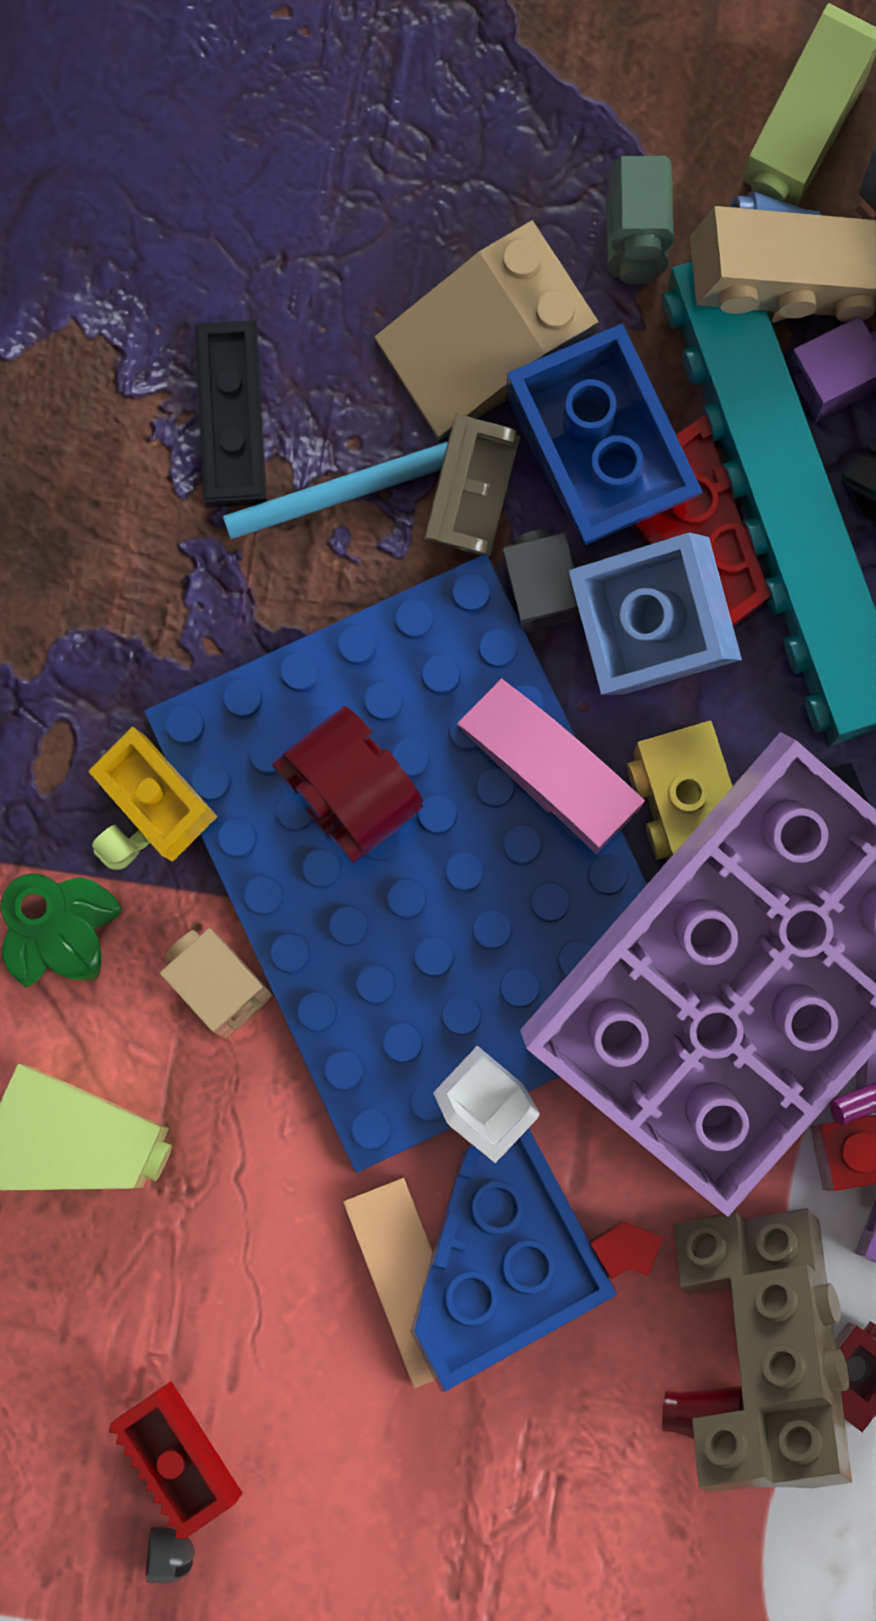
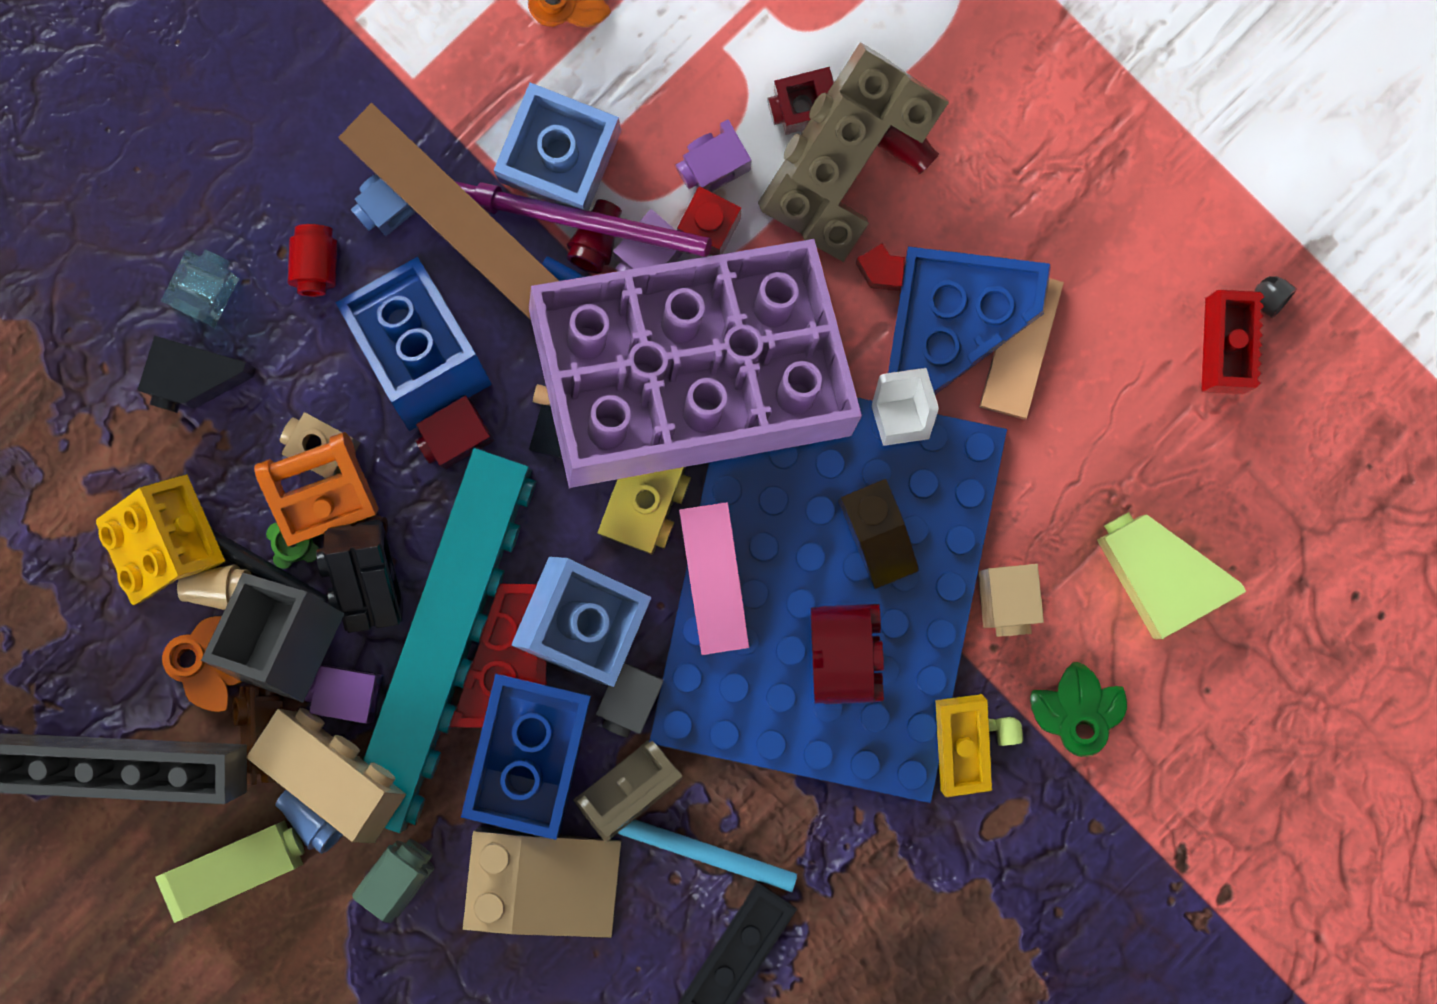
camera: 145 degrees left, 5 degrees up
none -> dark brown slope [838,479,919,589]

